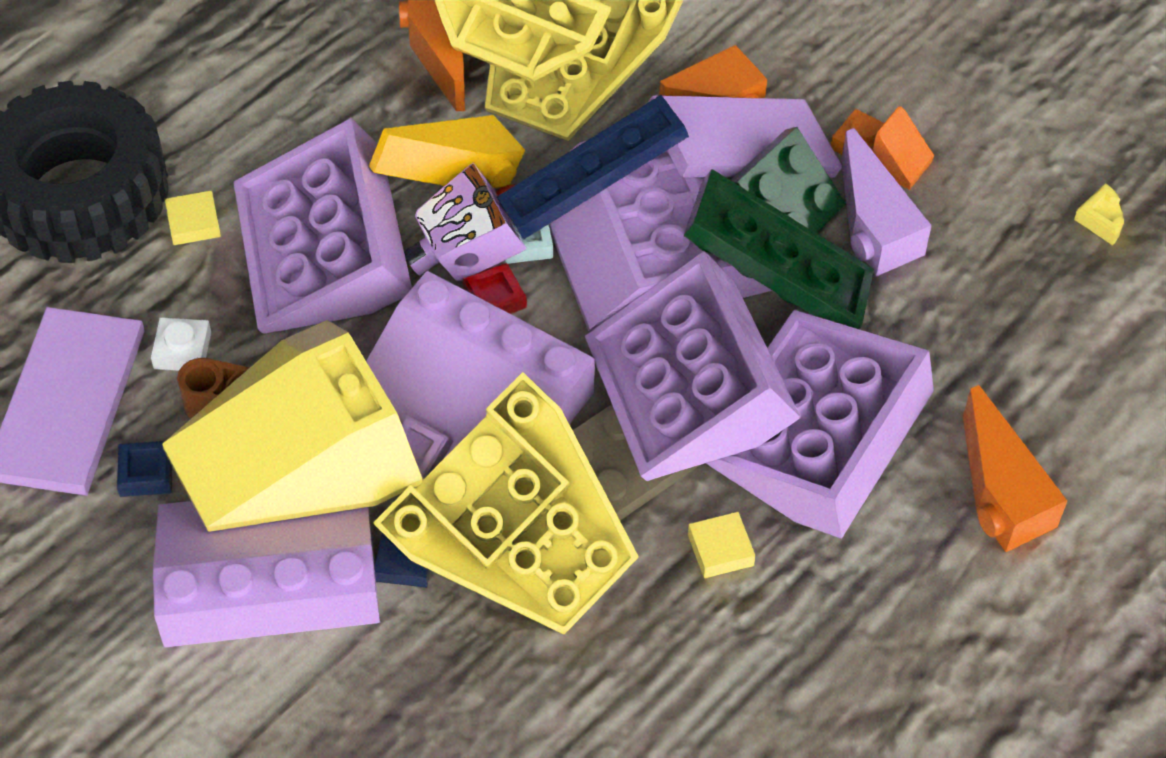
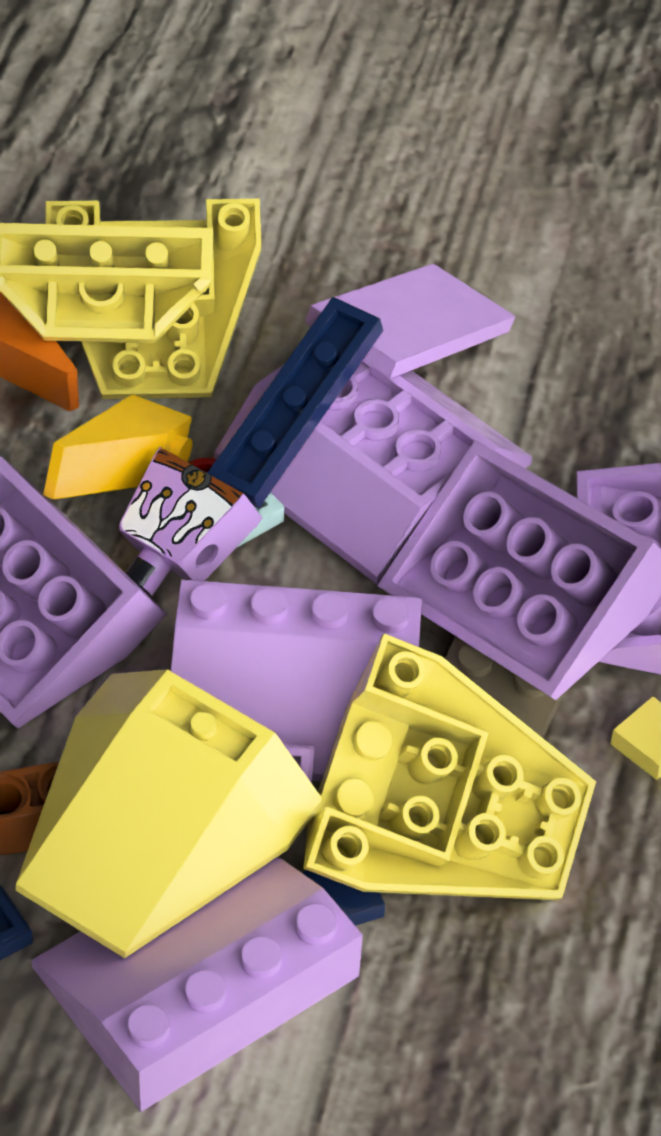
camera: 30 degrees left, 5 degrees down
red tile [463,263,527,314] -> none
orange slope [659,45,767,98] -> none
dark green plate [684,169,874,329] -> none
plate [731,127,846,233] -> none
orange slope [831,106,934,190] -> none
lavender slope [841,128,932,276] -> none

